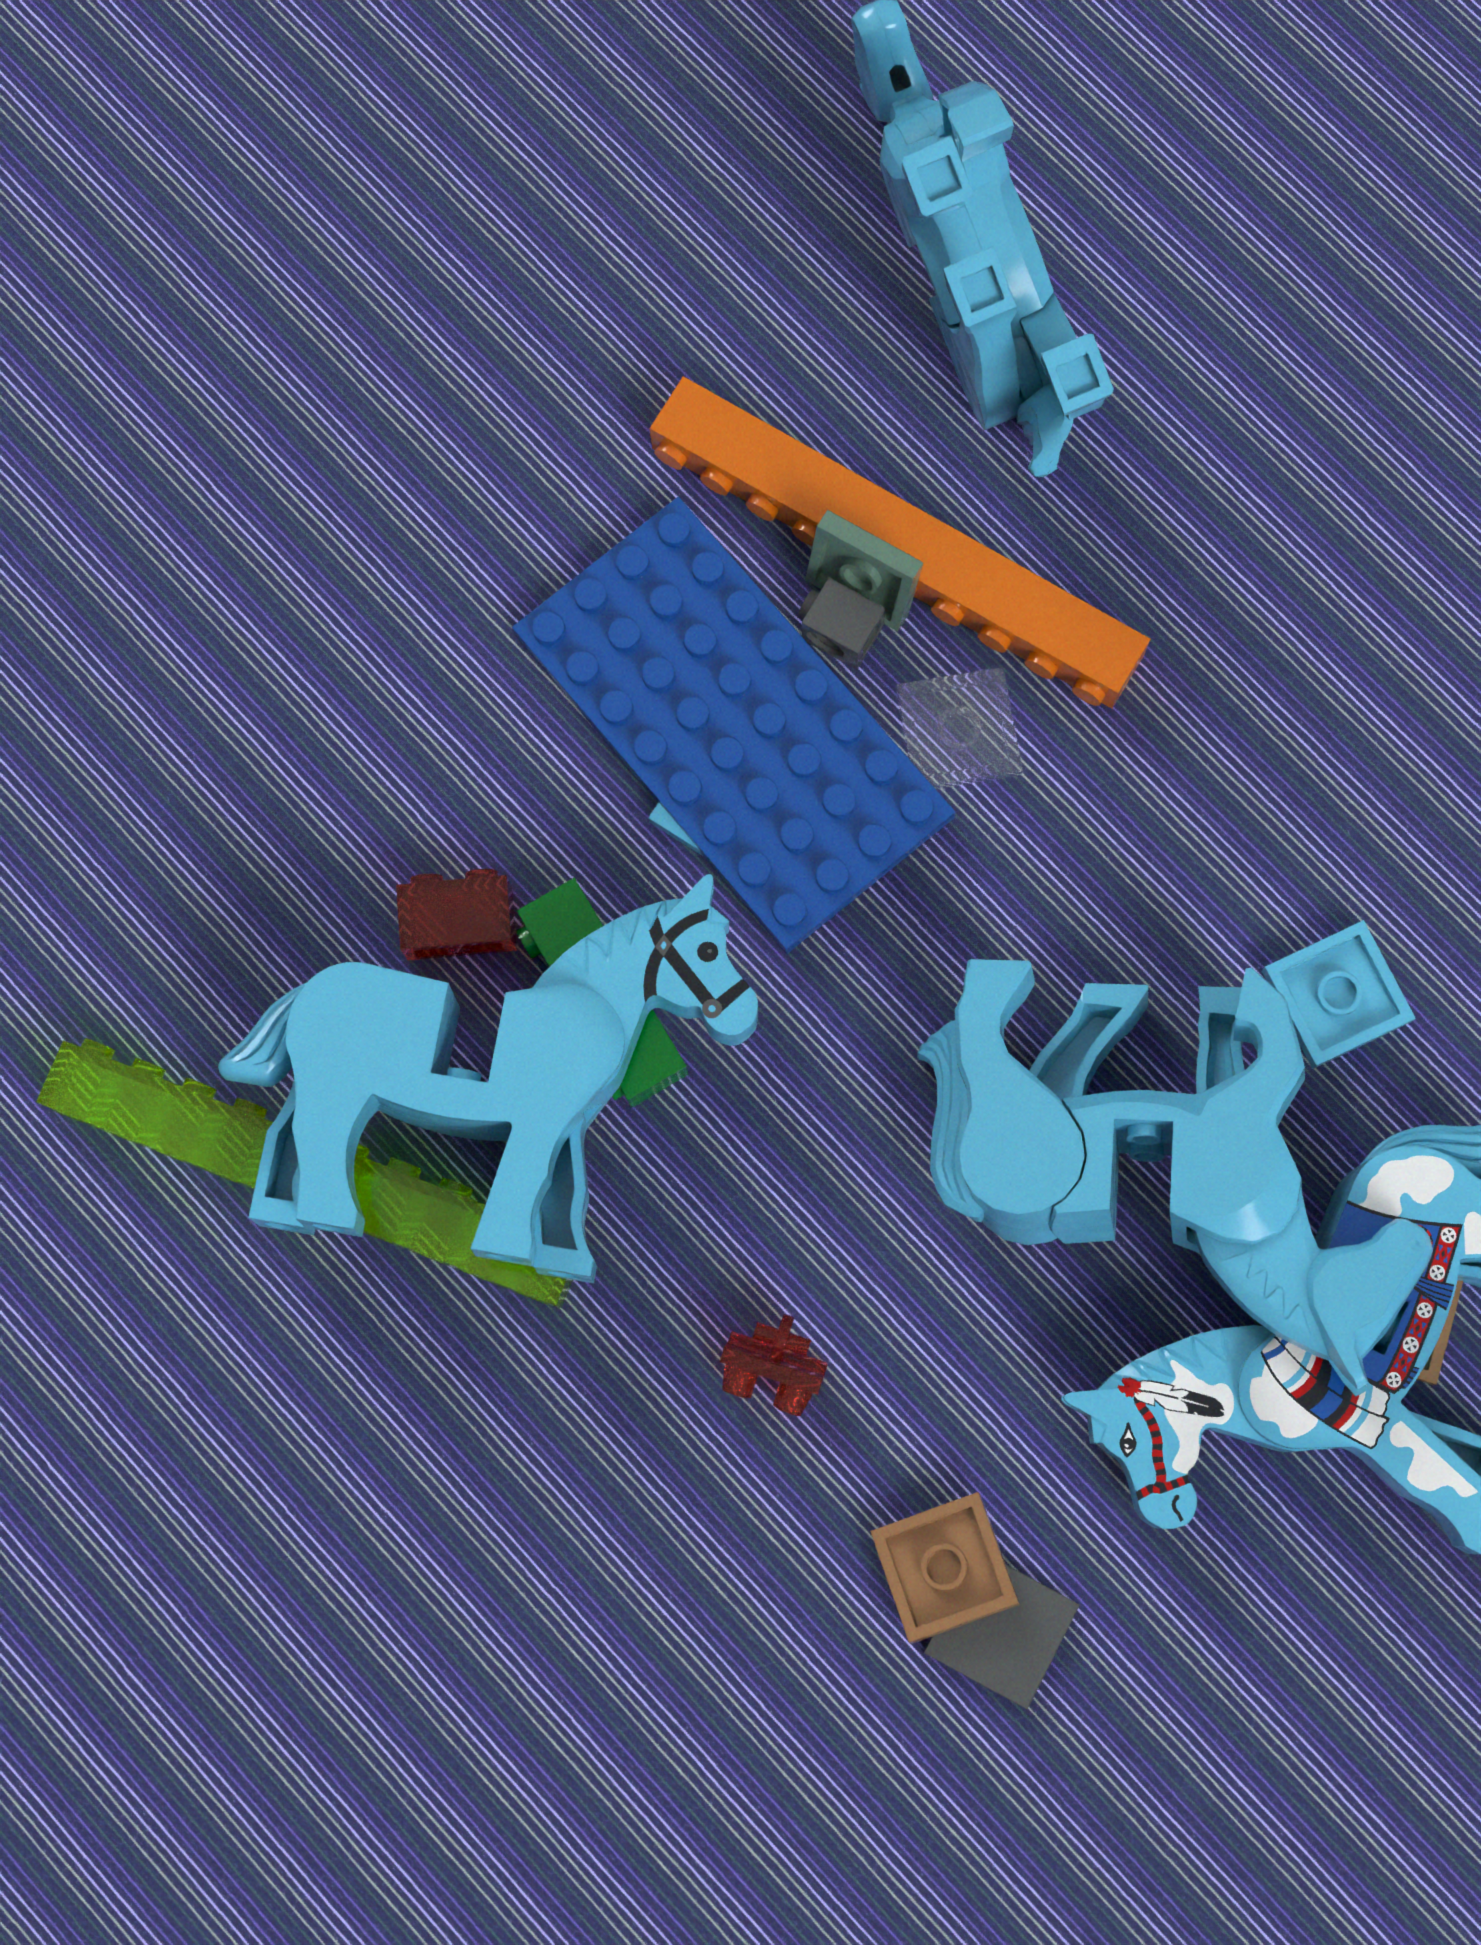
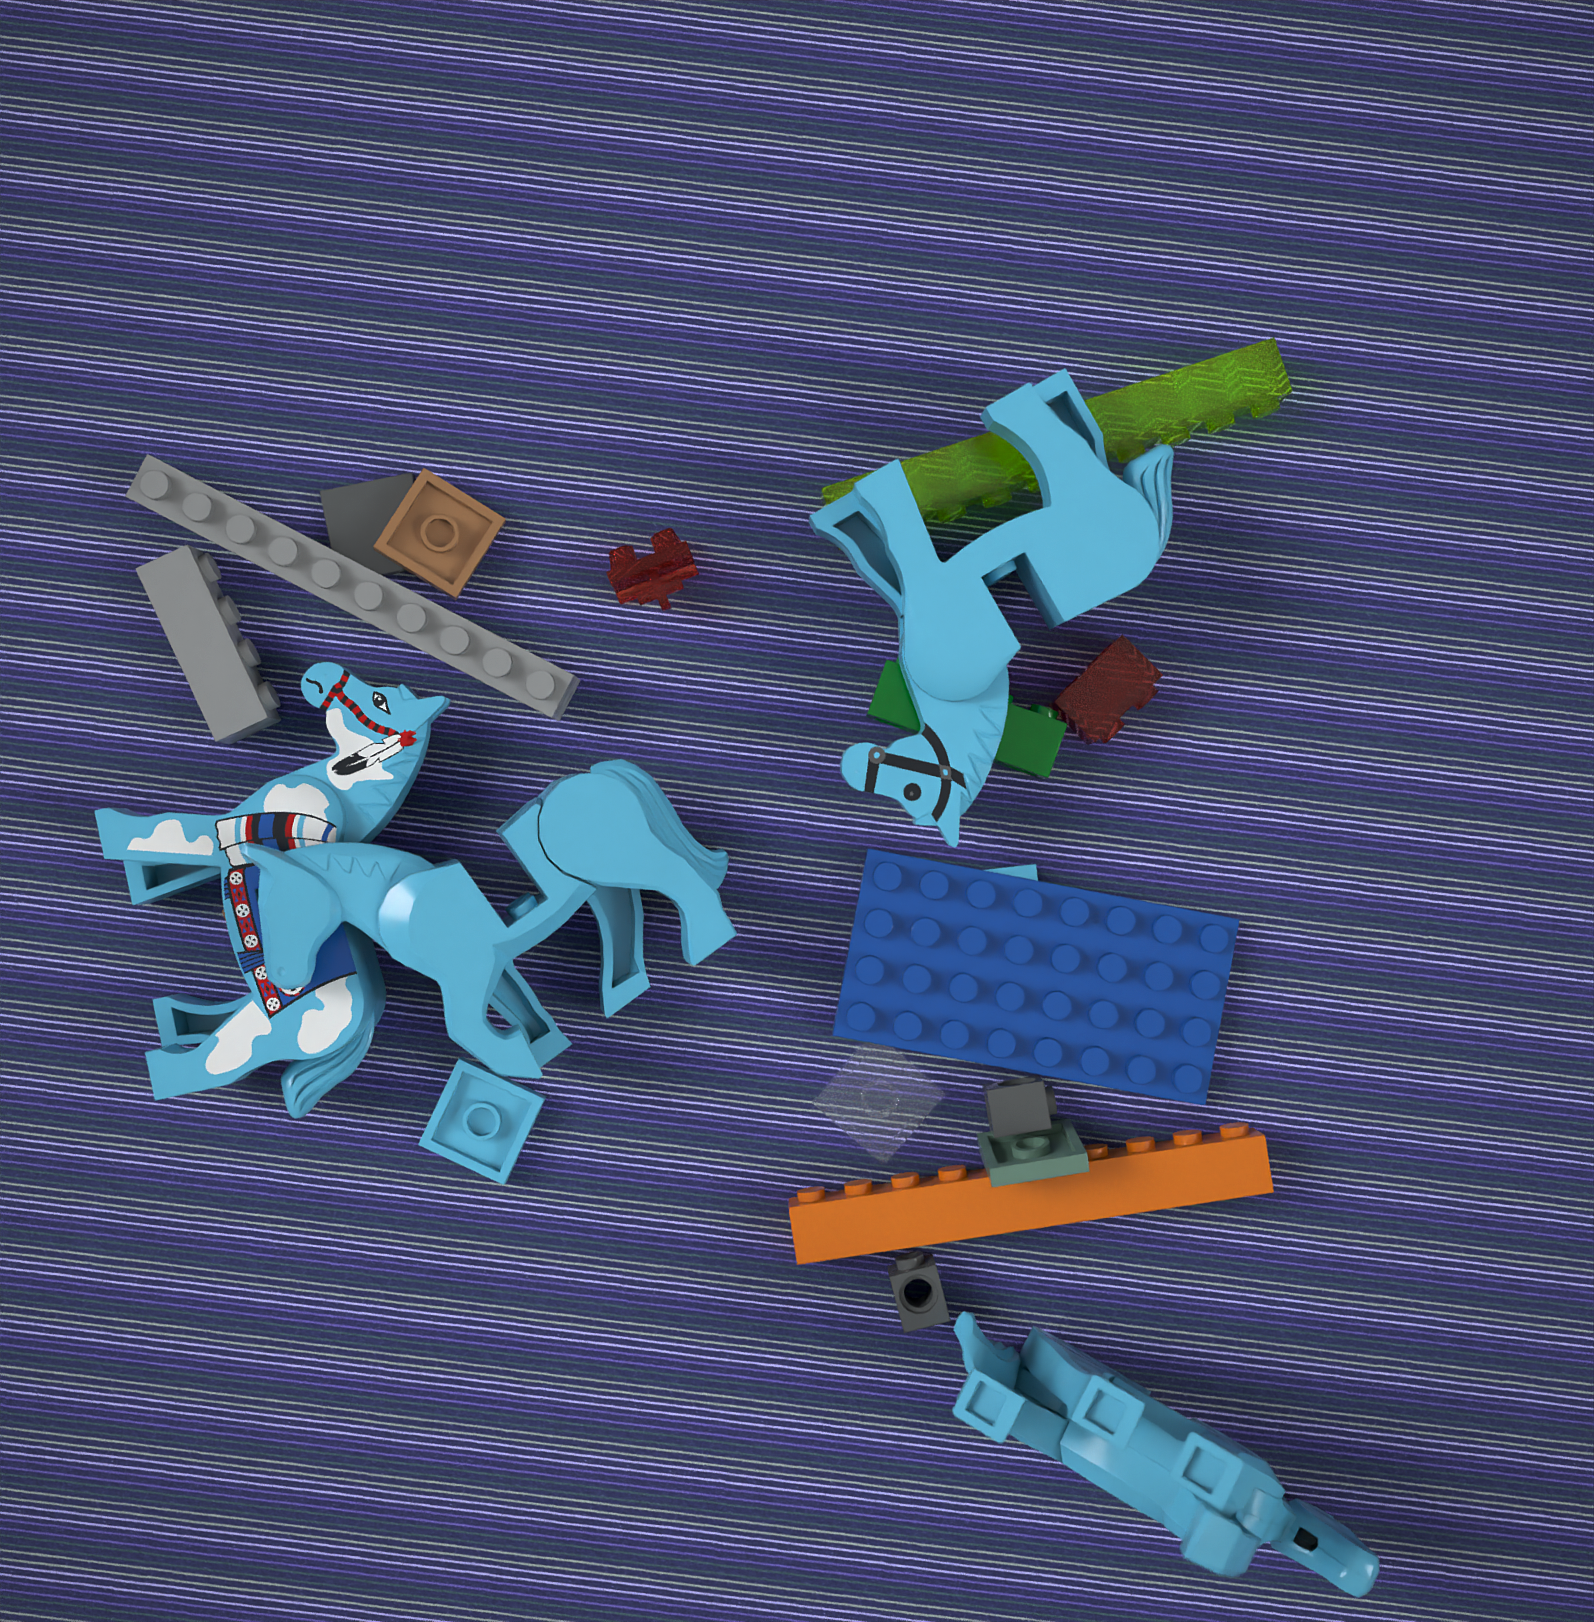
camera: 135 degrees right, 10 degrees up
none -> light grey brick [125,454,581,721]
none -> light grey brick [135,544,281,745]
none -> dark grey brick [887,1251,951,1333]

